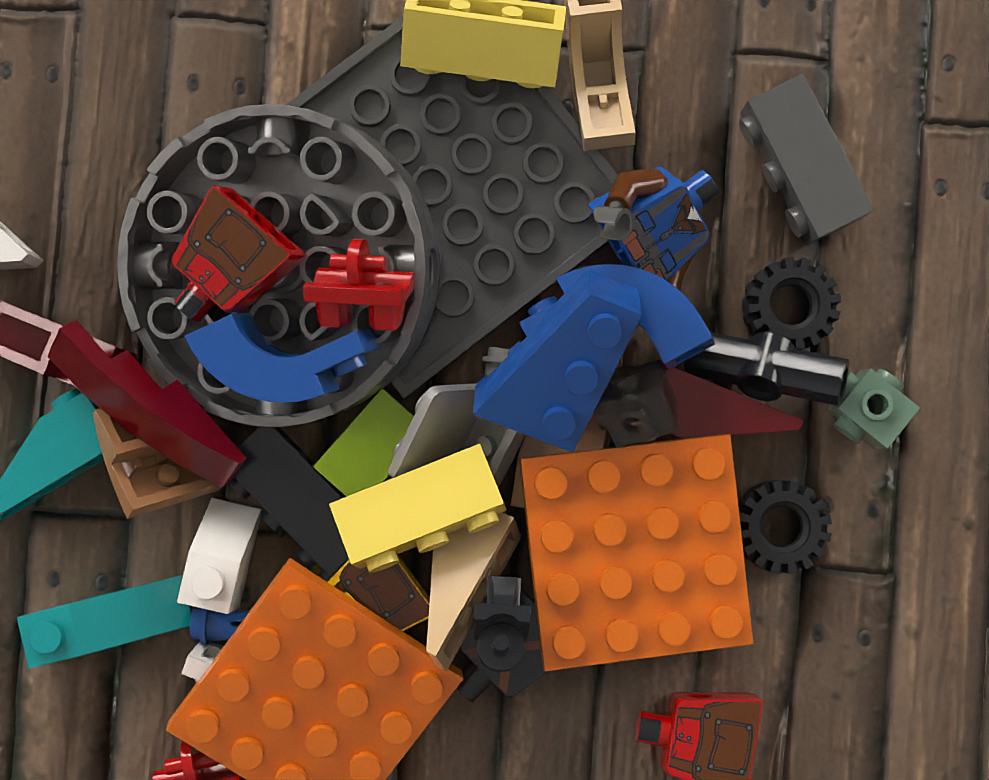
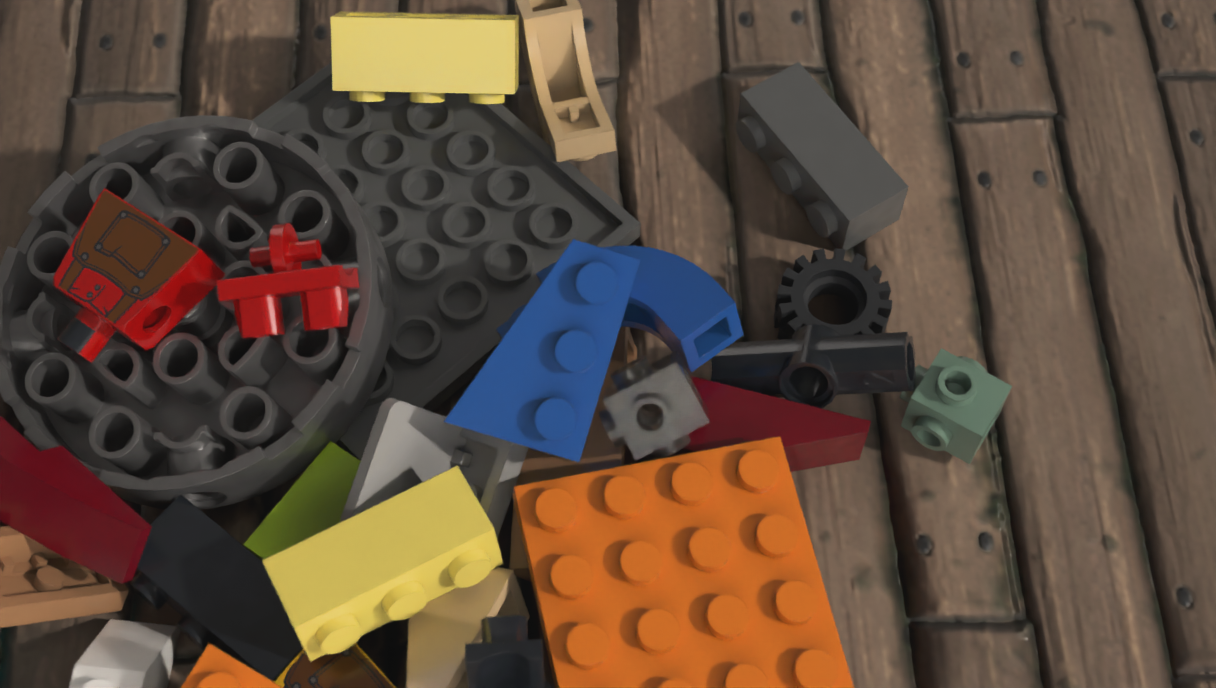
camera: 10 degrees left, 25 degrees down
blue arch [184,313,379,403] -> none
torso [588,167,720,291] -> none
black tyre [738,480,832,574] -> none

